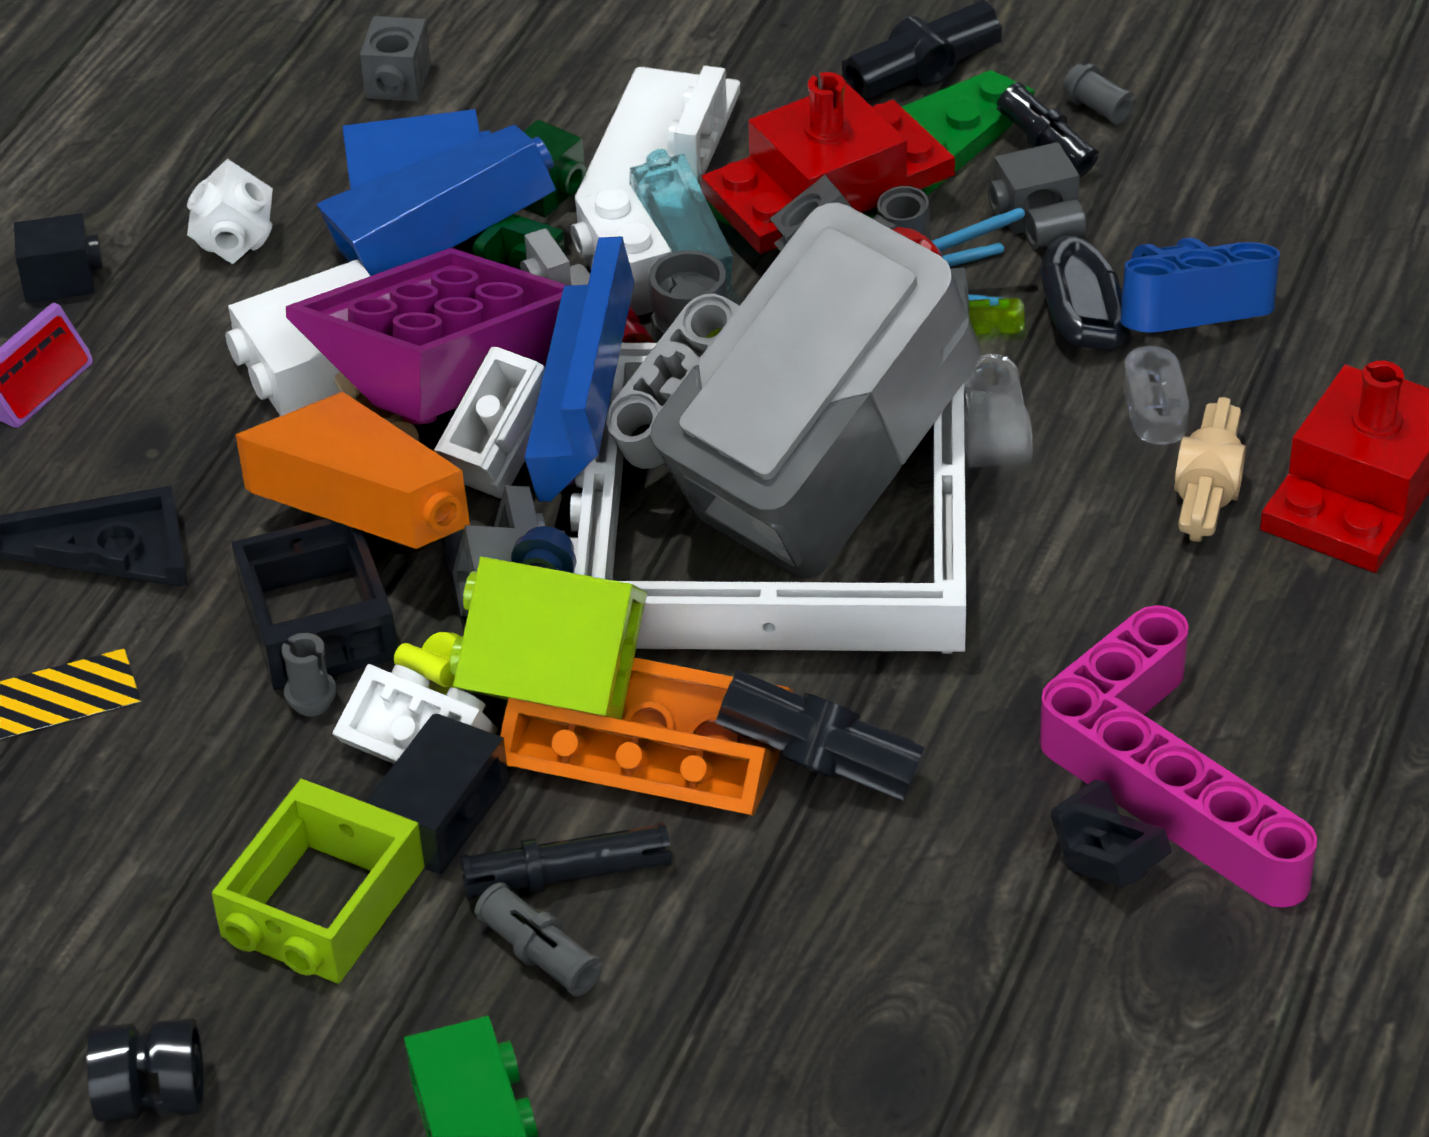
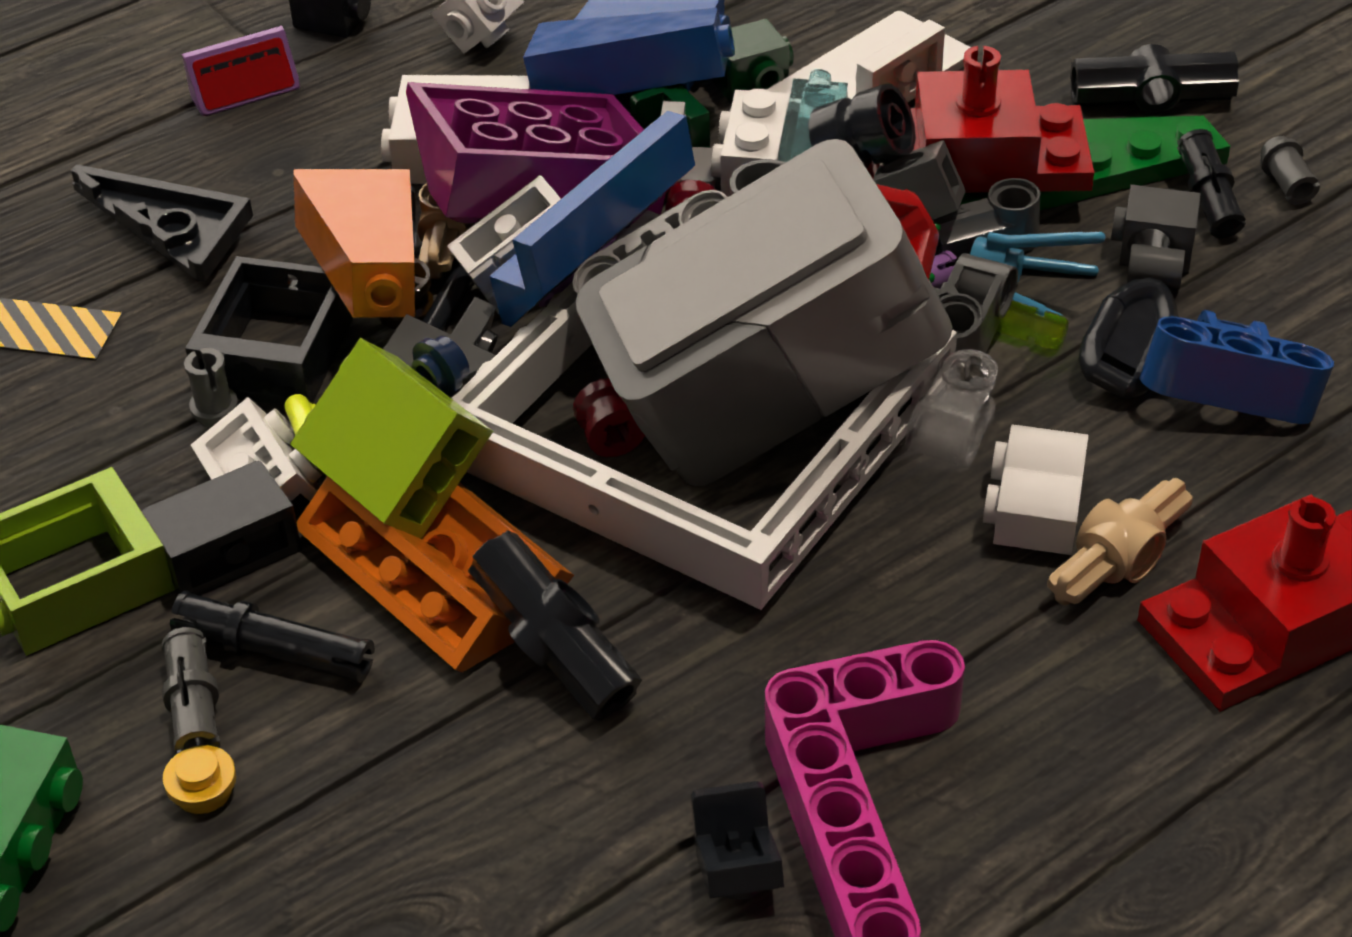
camera: 30 degrees right, 0 degrees up
clear beam [1123,346,1189,445] -> none
none -> yellow plate [163,745,236,814]
none -> dark red wheel [572,378,645,457]
none -> black wheel [808,84,916,168]
none -> white brick [983,424,1088,555]

